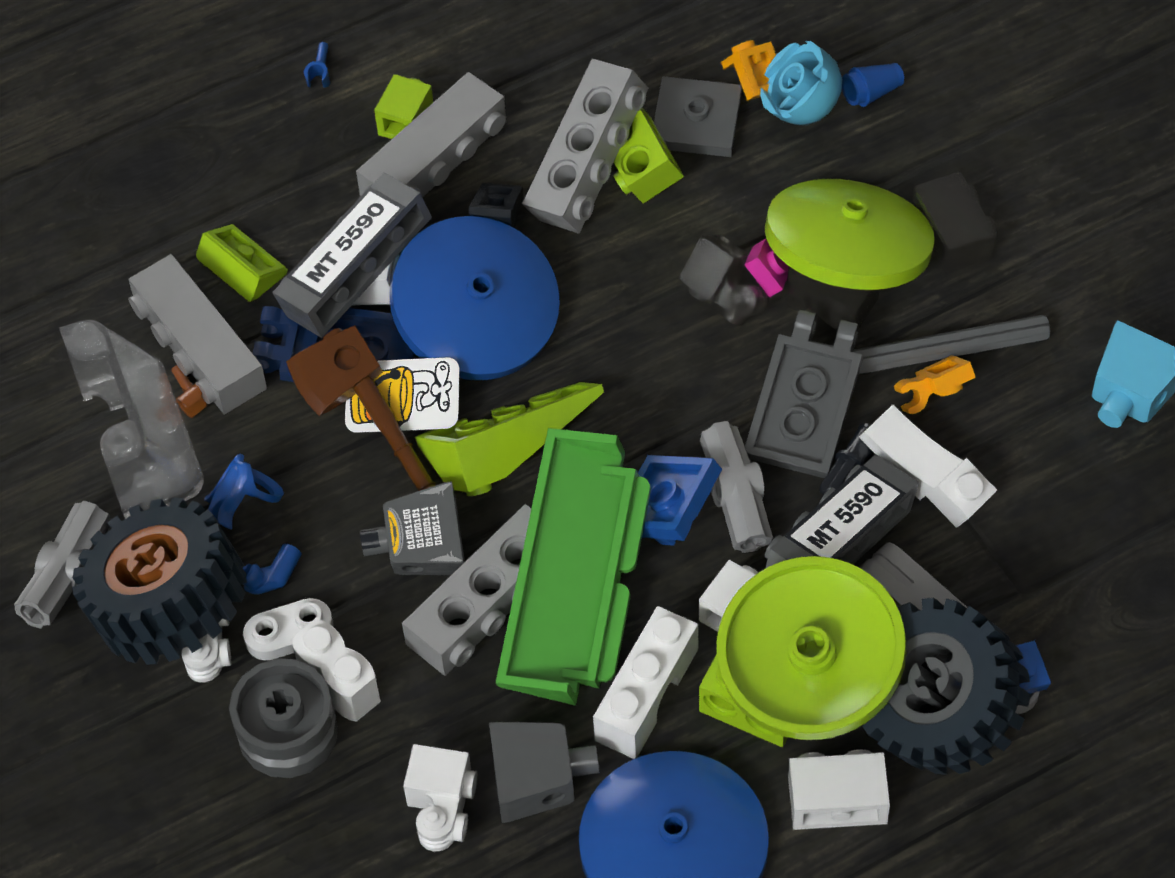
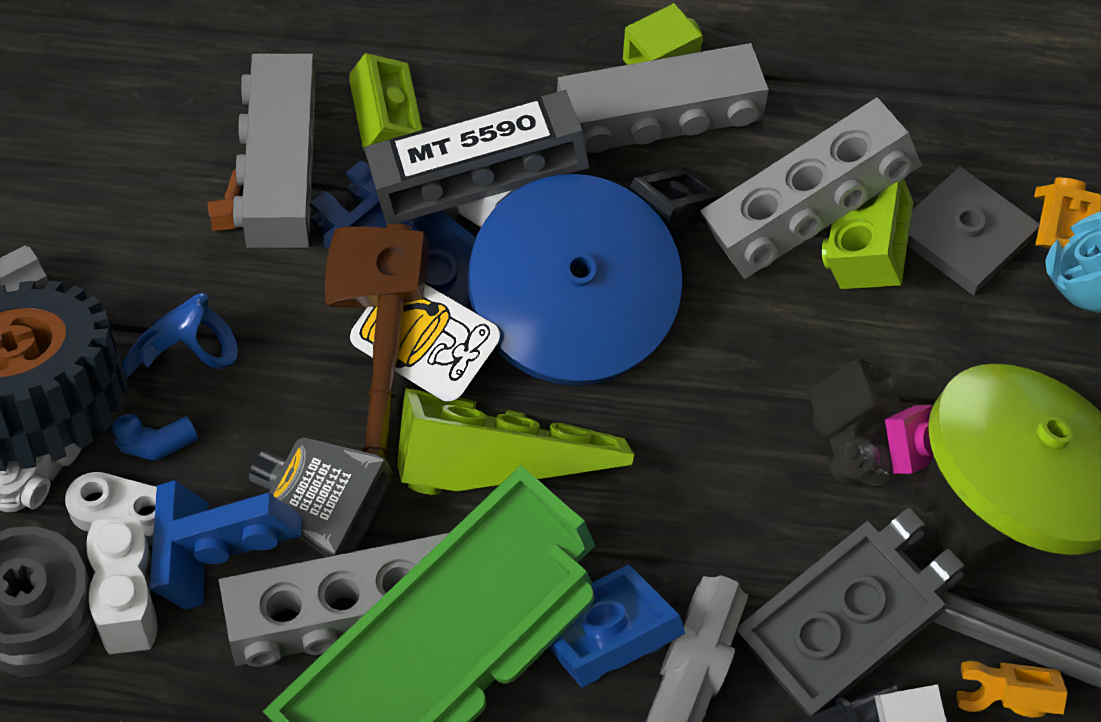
camera: 30 degrees right, 0 degrees up
clear windscreen [59,320,204,519] -> none
none -> blue bracket [149,480,302,610]

